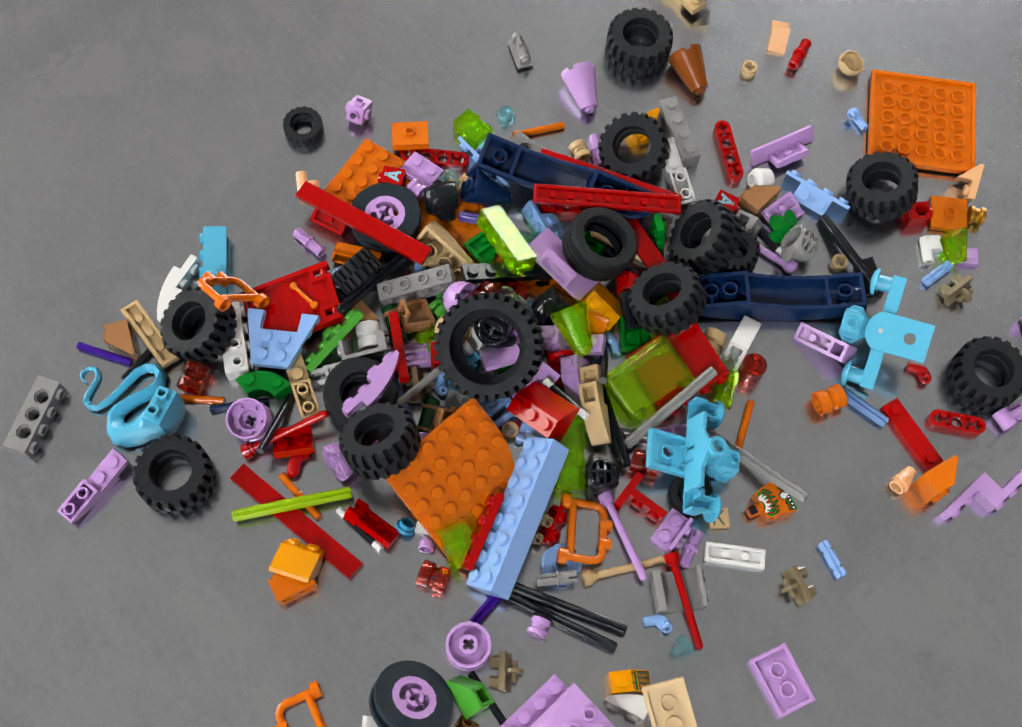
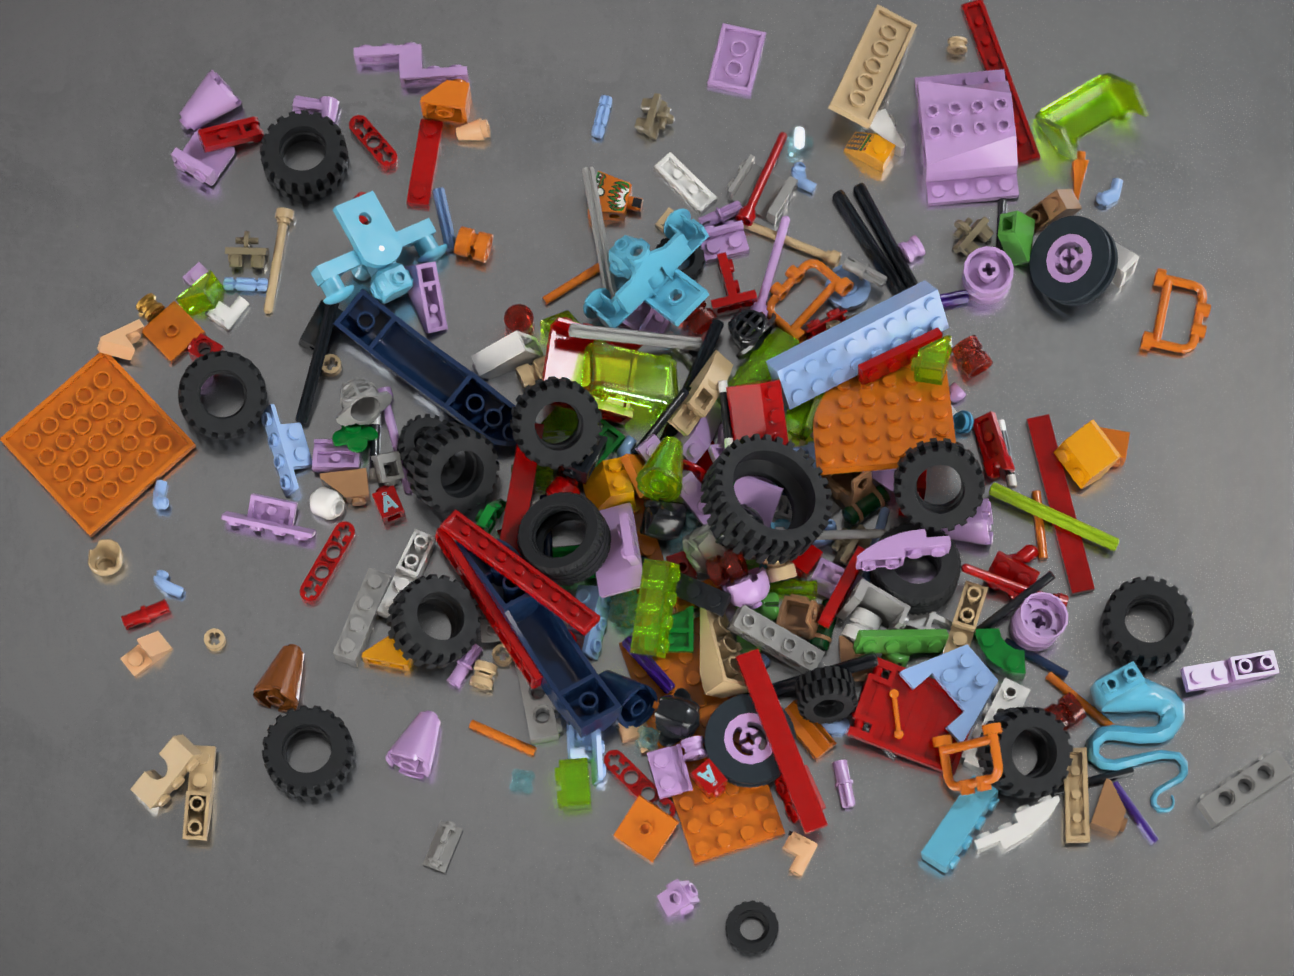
camera: 135 degrees left, 5 degrees up
none -> light blue arm [153,570,184,598]
none -> tan piece [264,207,294,314]
none -> clear neon green panel [785,393,825,441]

